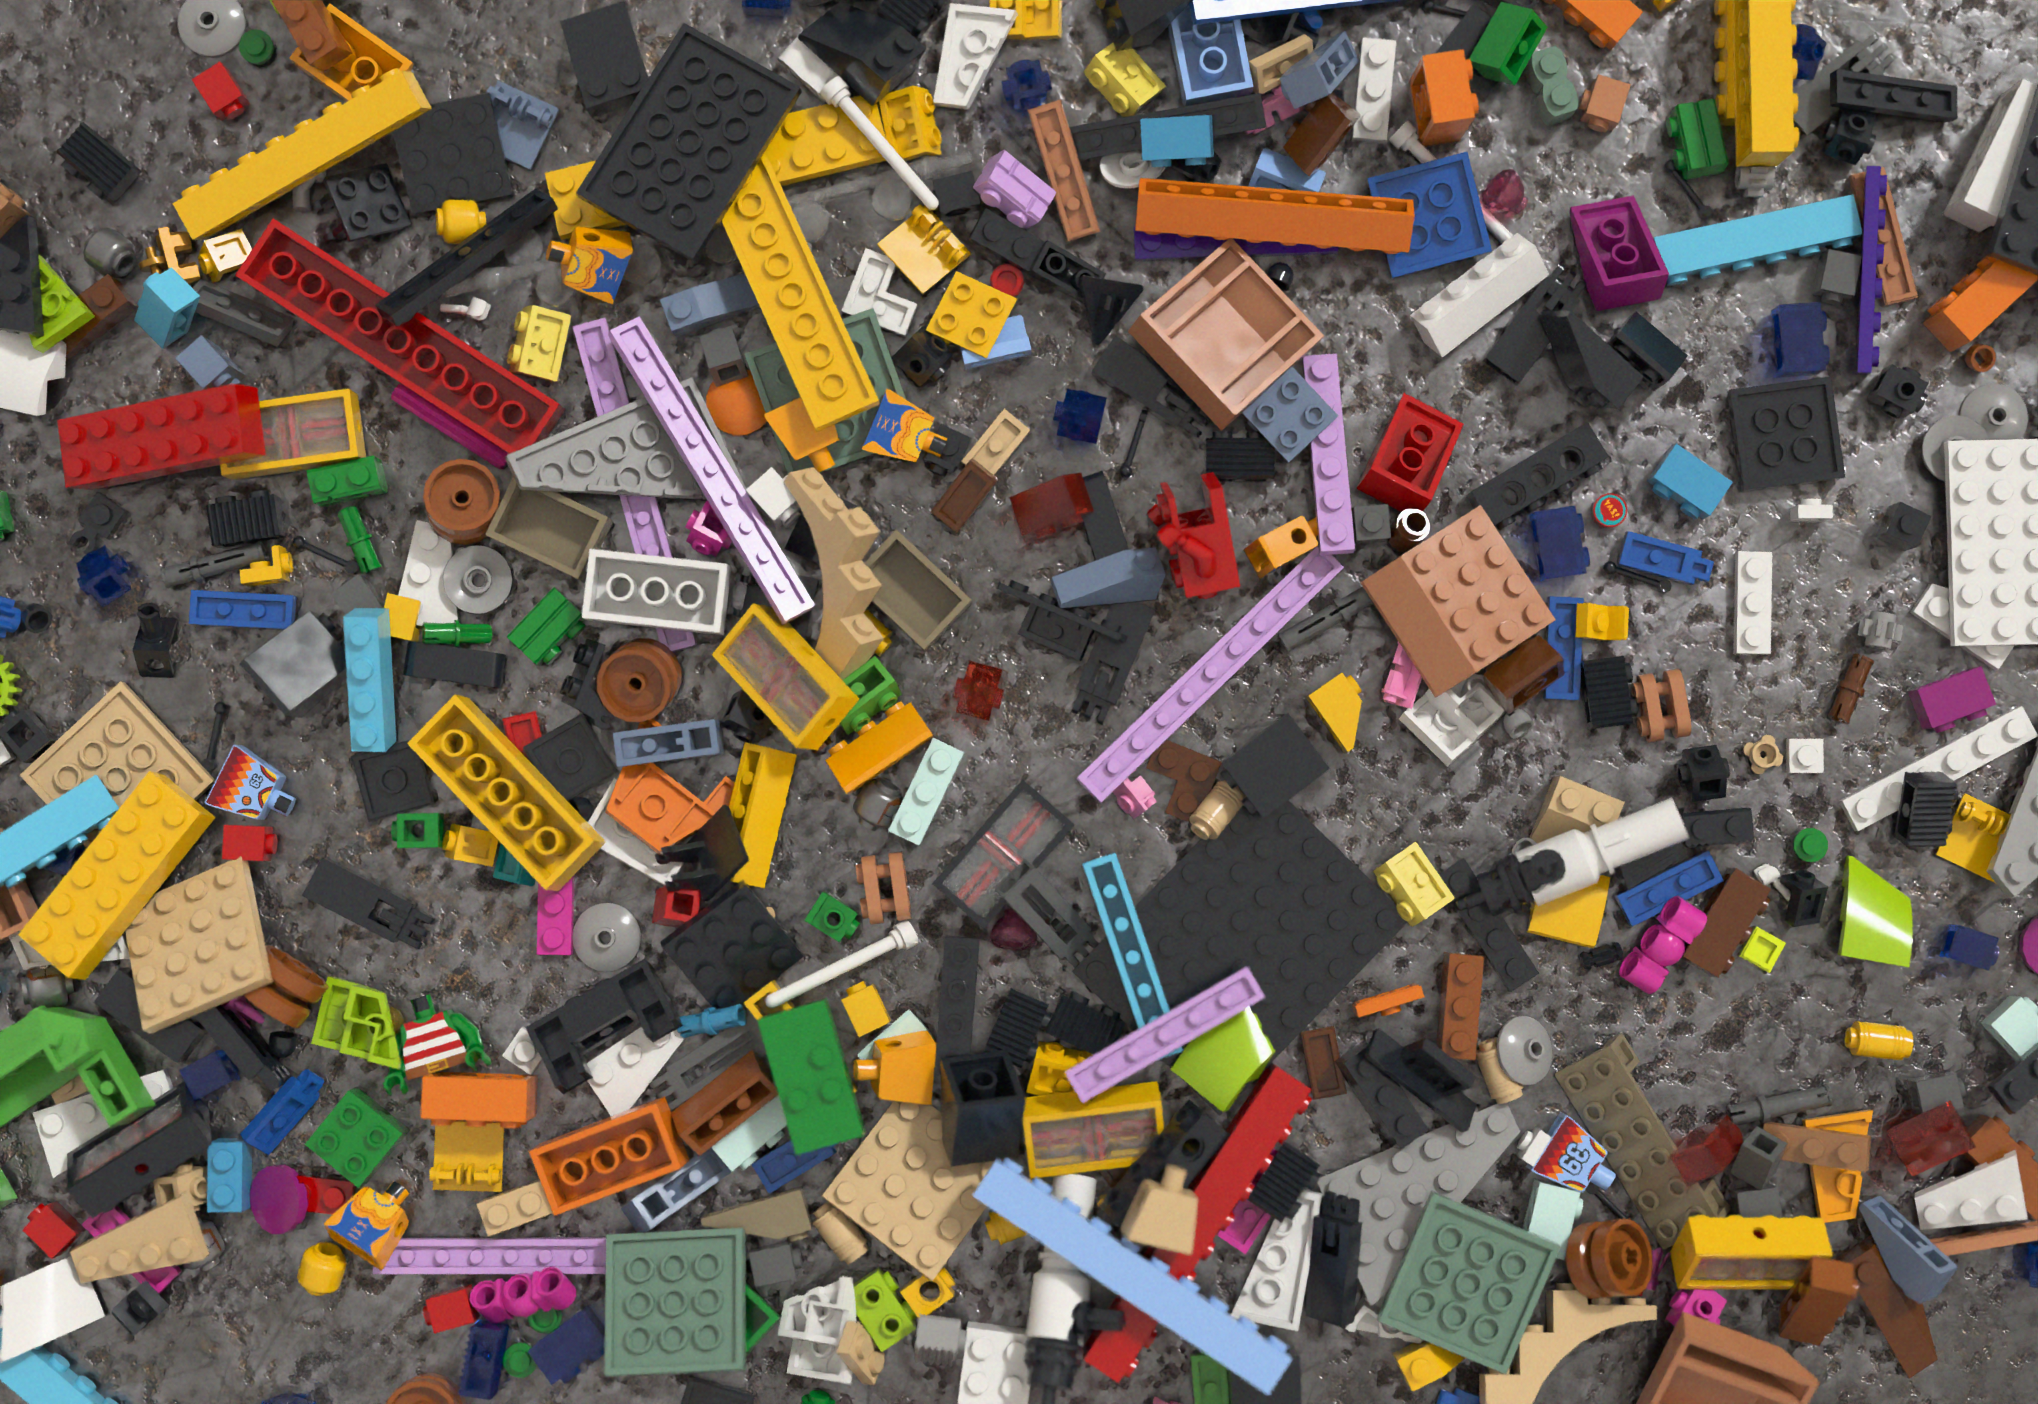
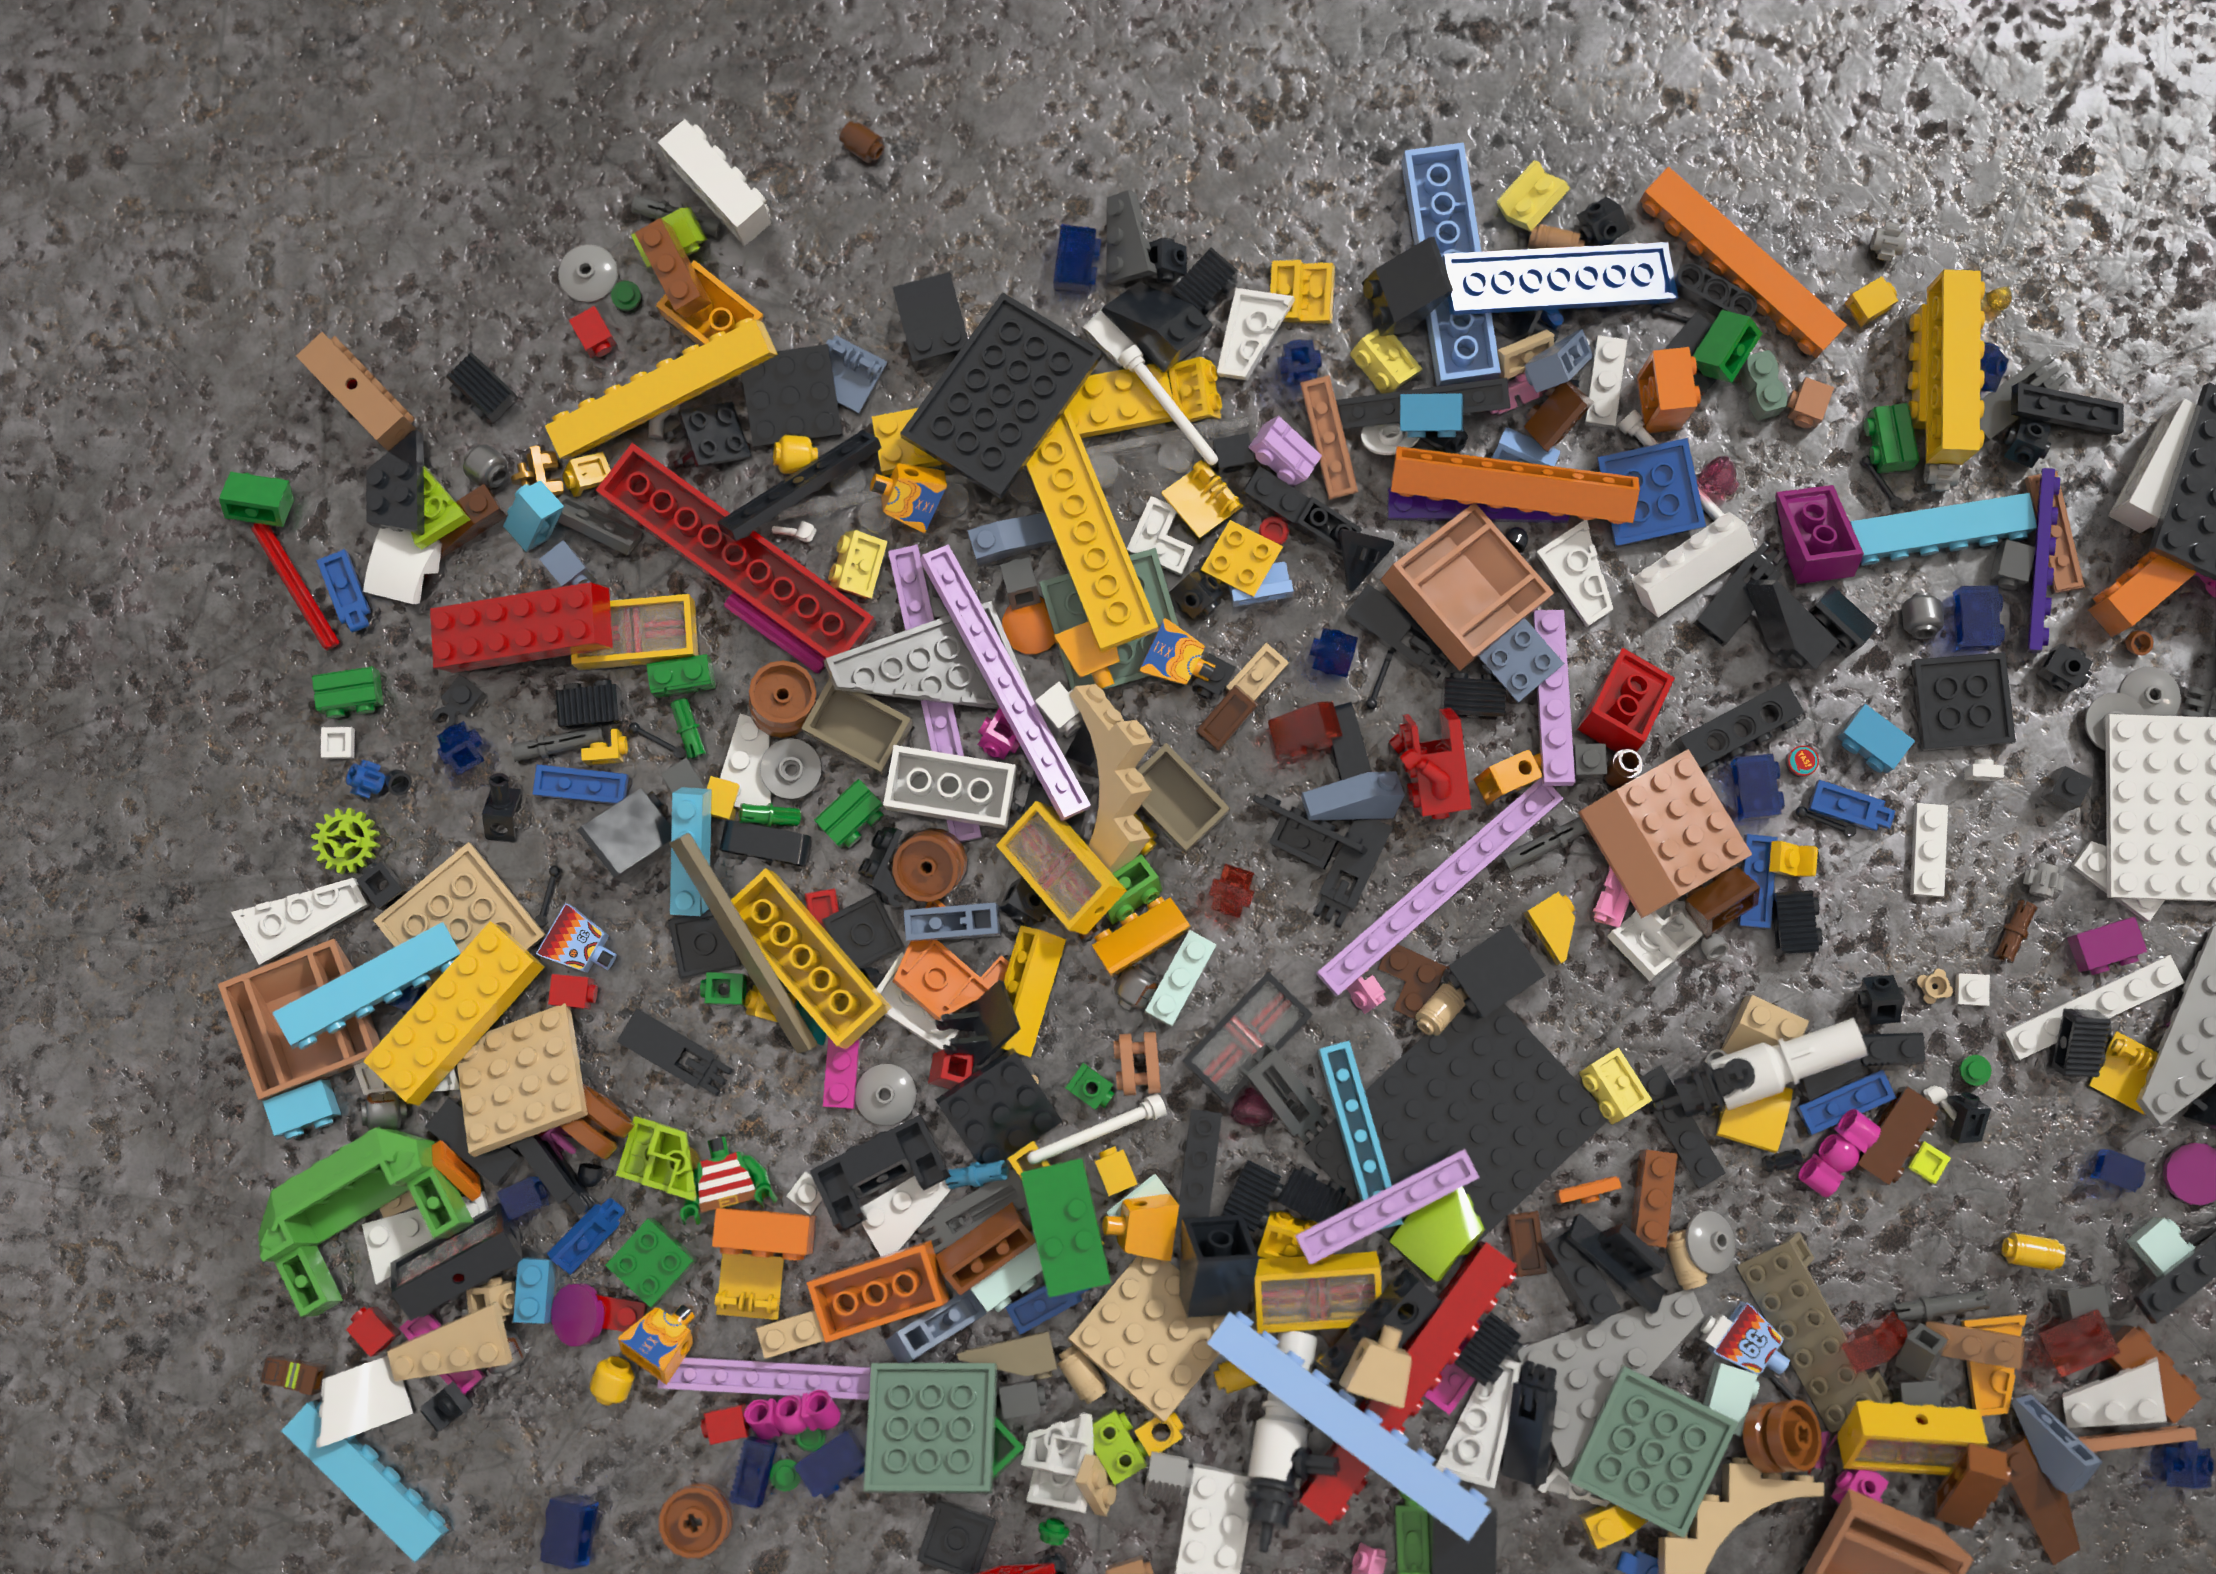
camera: 10 degrees right, 5 degrees down
nougat brick [1631,669,1691,743] -> none
lime slope [1837,856,1913,967] -> none
none -> orange tile [432,1140,481,1202]
none -> dark tan tile [669,832,817,1053]
none -> white wing [1536,520,1613,627]
none -> flat silver head [1902,592,1944,639]

